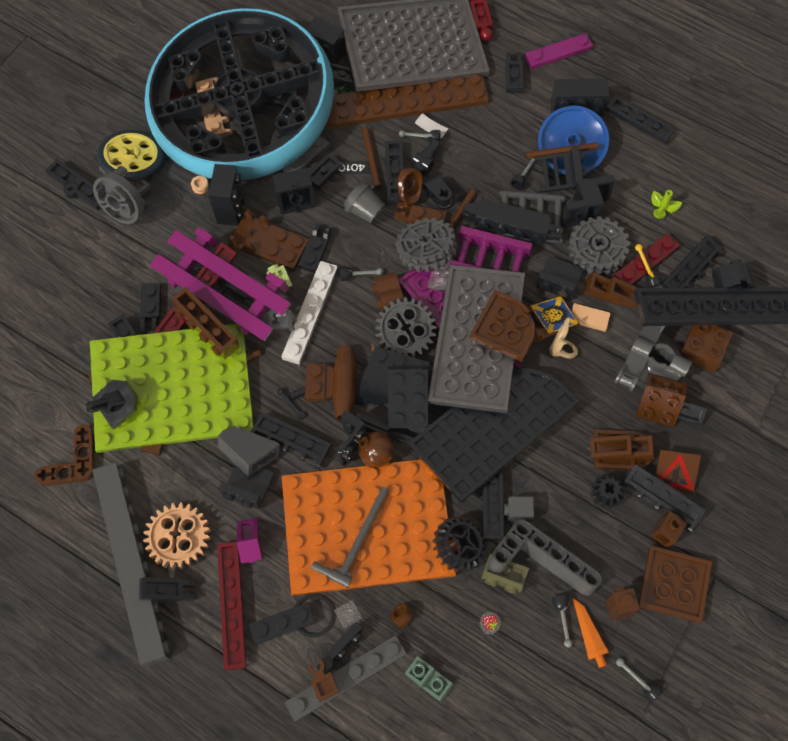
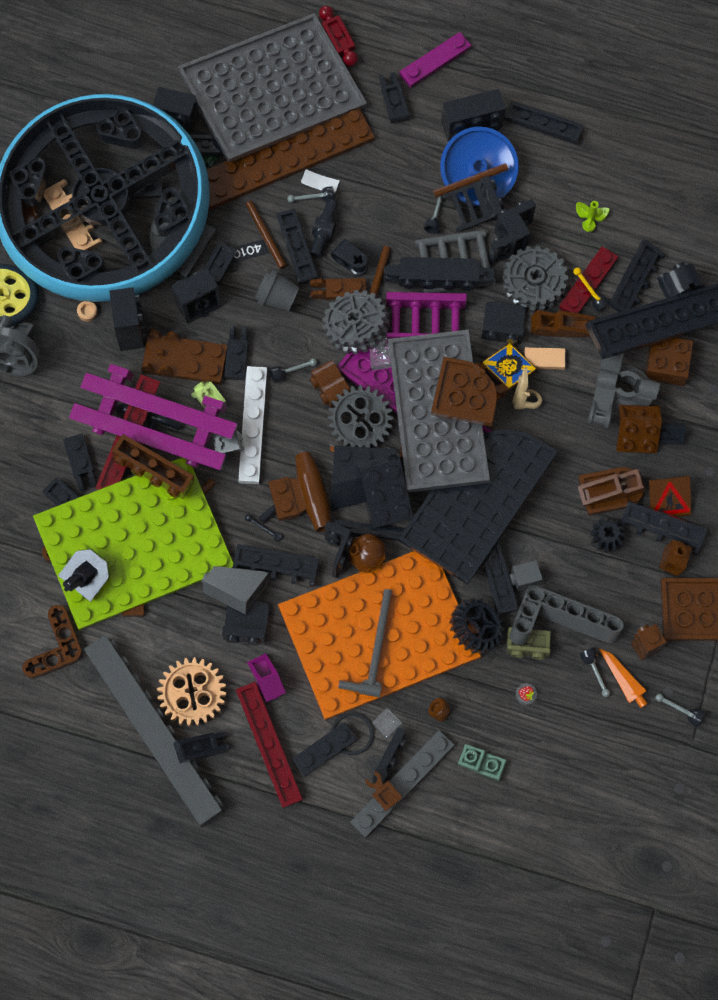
camera: 20 degrees left, 5 degrees up
reddish brown hat [397,168,423,204] -> none

